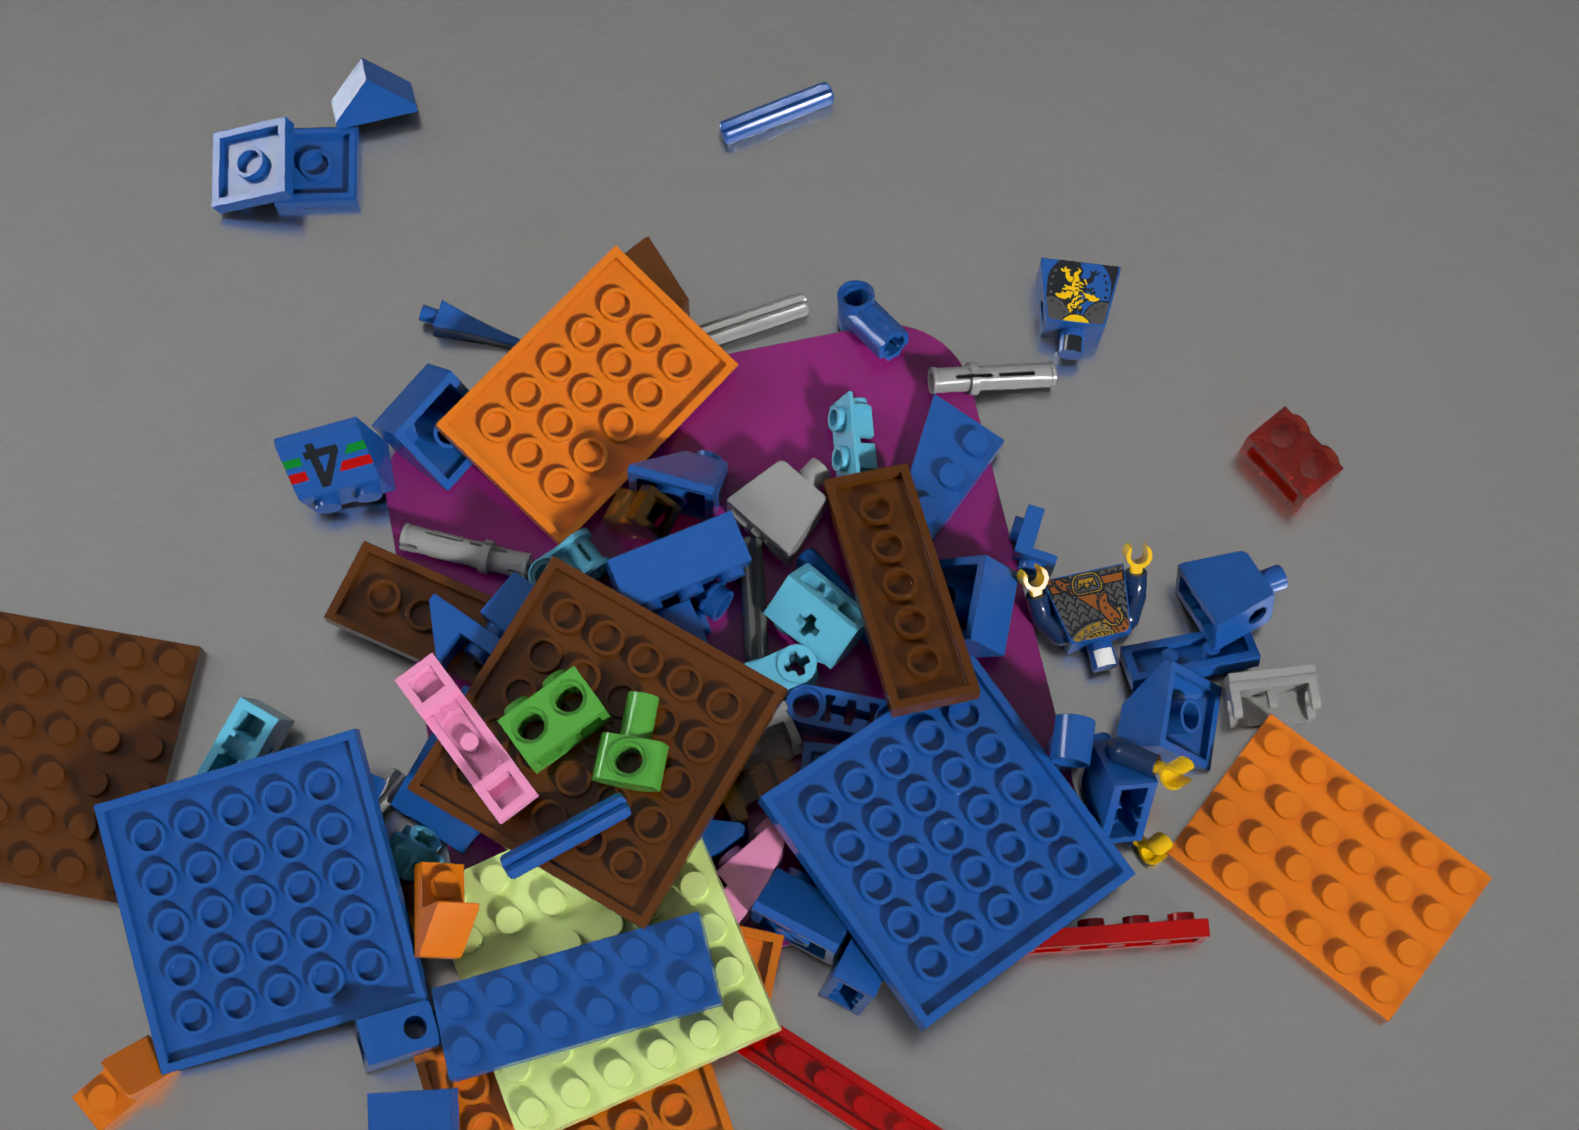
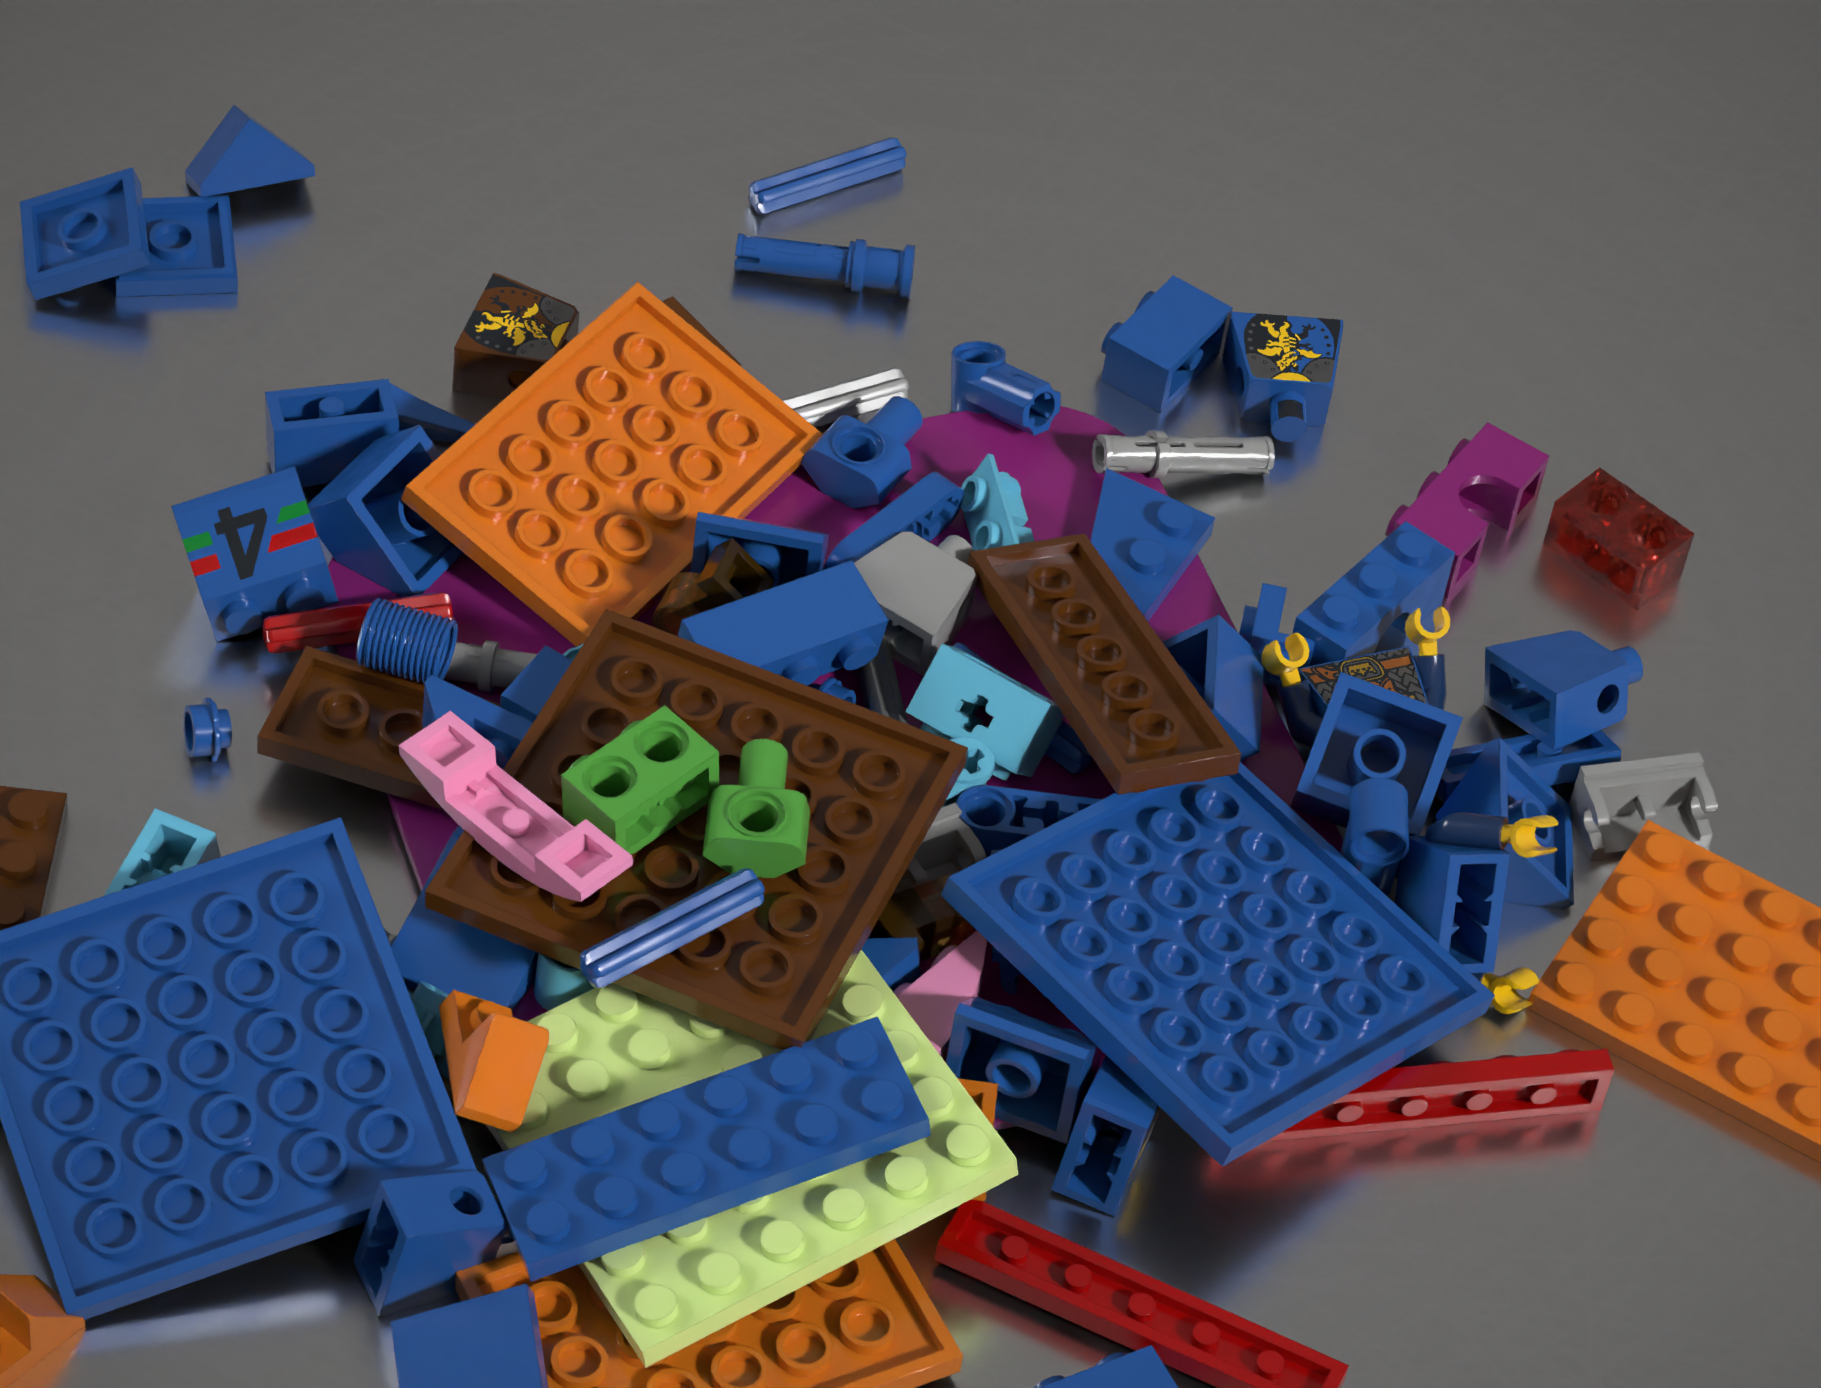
camera: 10 degrees left, 25 degrees down
none -> blue plate [183,698,232,762]
none -> red axle [263,592,453,654]
none -> blue brick [265,379,399,487]
none -> blue piece [356,598,458,684]
none -> torso [452,273,579,400]
none -> blue pin [734,233,916,298]
none -> blue piece [801,396,923,509]
none -> blue beam [823,472,965,570]
none -> blue brick [1101,275,1233,413]
none -> blue brick [1290,672,1463,836]
none -> blue arch [1292,521,1455,666]
none -> magenta arch [1385,422,1549,598]

